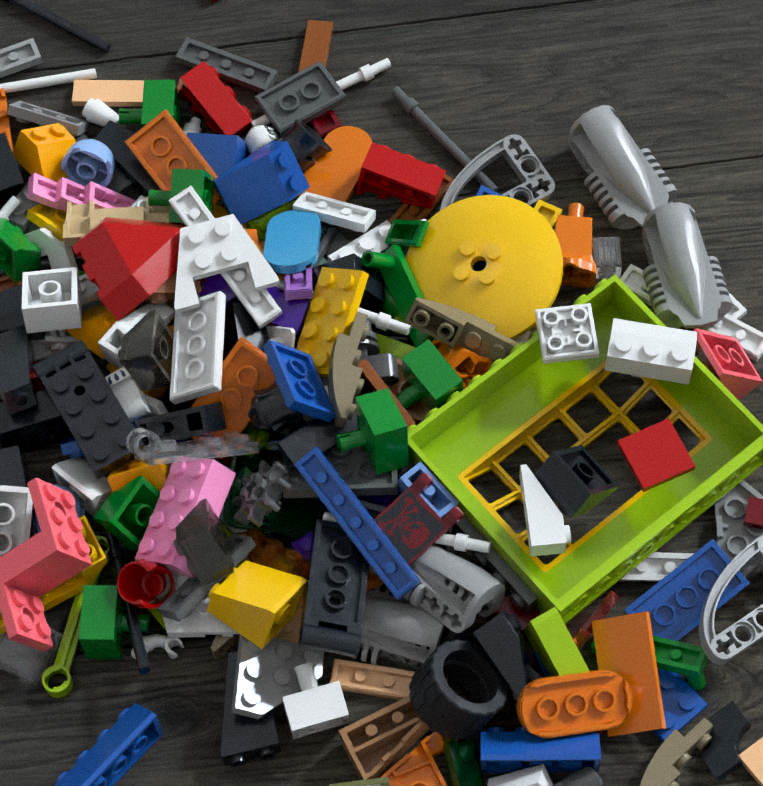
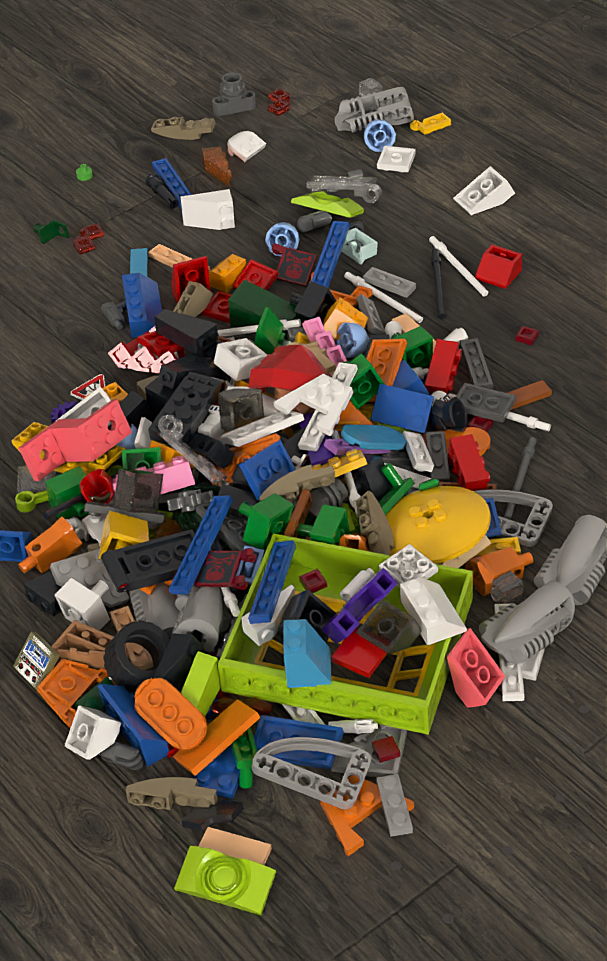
camera: 55 degrees right, 20 degrees down
none -> orange piece [18,516,82,574]
none -> blue tile [248,540,296,624]
none -> dark azure slope [284,619,331,688]
none -> dark red tile [299,568,328,593]
none -> dark purple arch [322,568,398,644]
none -> white piece [328,719,378,734]
none -> white cylinder [340,568,374,602]
none -> clear smoke slope [356,599,422,654]
none -> dark grey tile [425,431,450,482]
none -> white cone [443,328,468,346]

